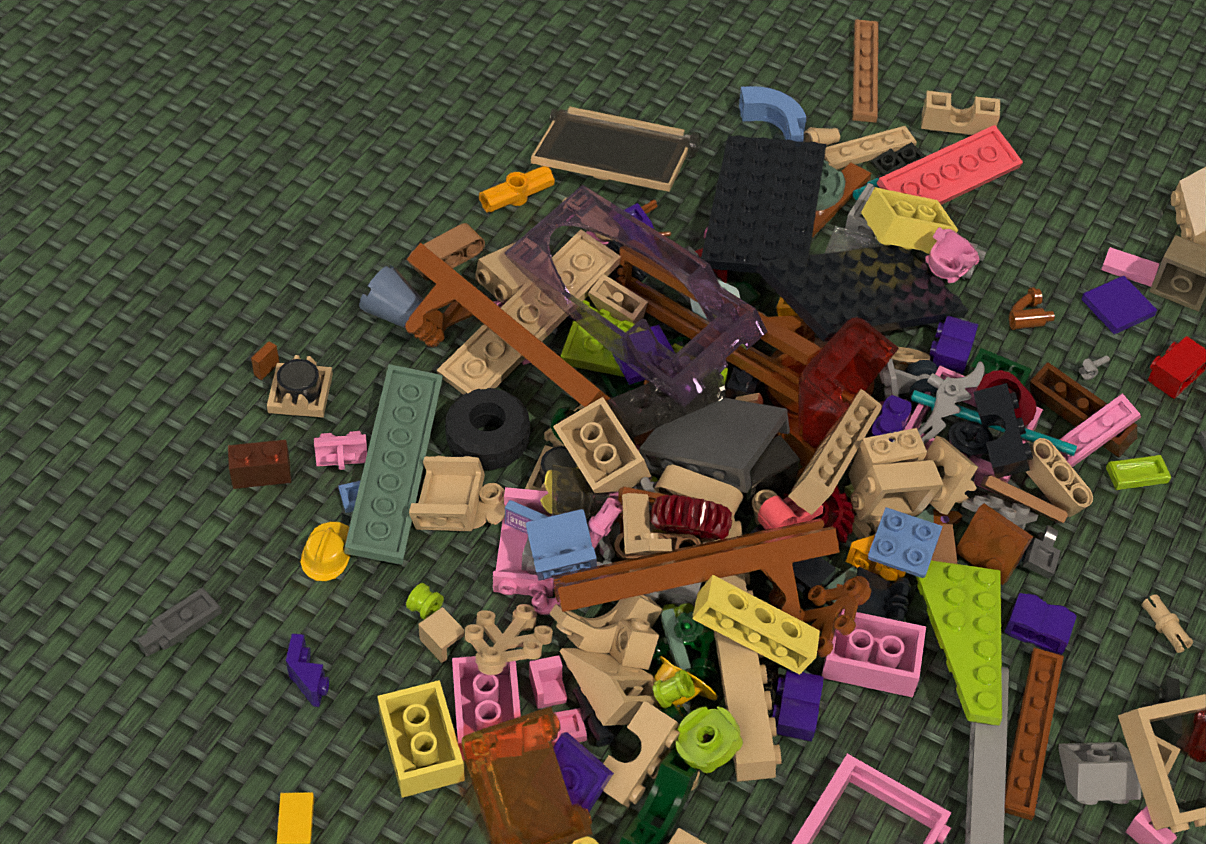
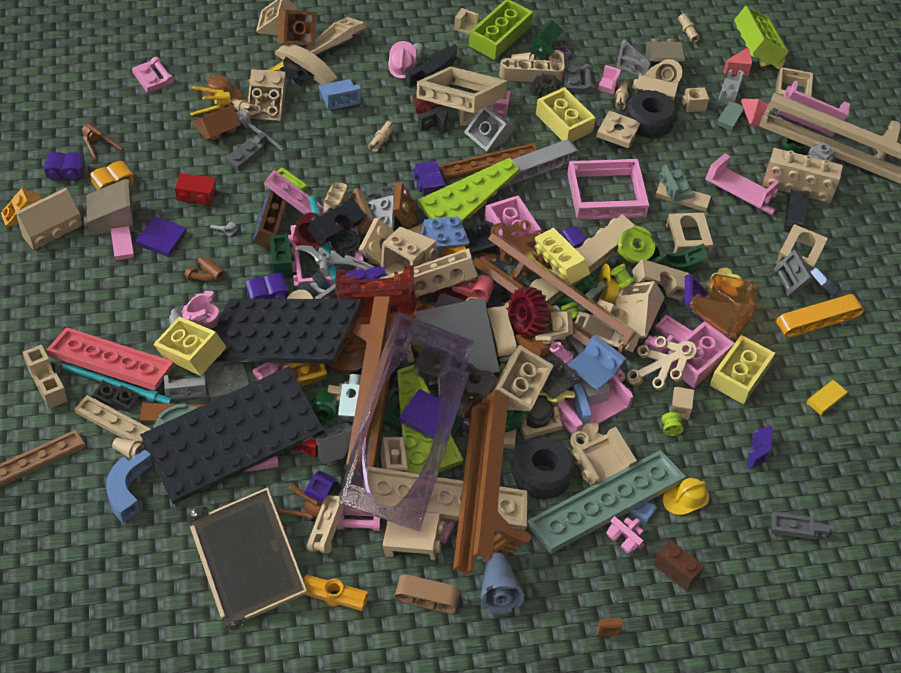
camera: 130 degrees left, 0 degrees up
piece [267,355,333,418] -> none

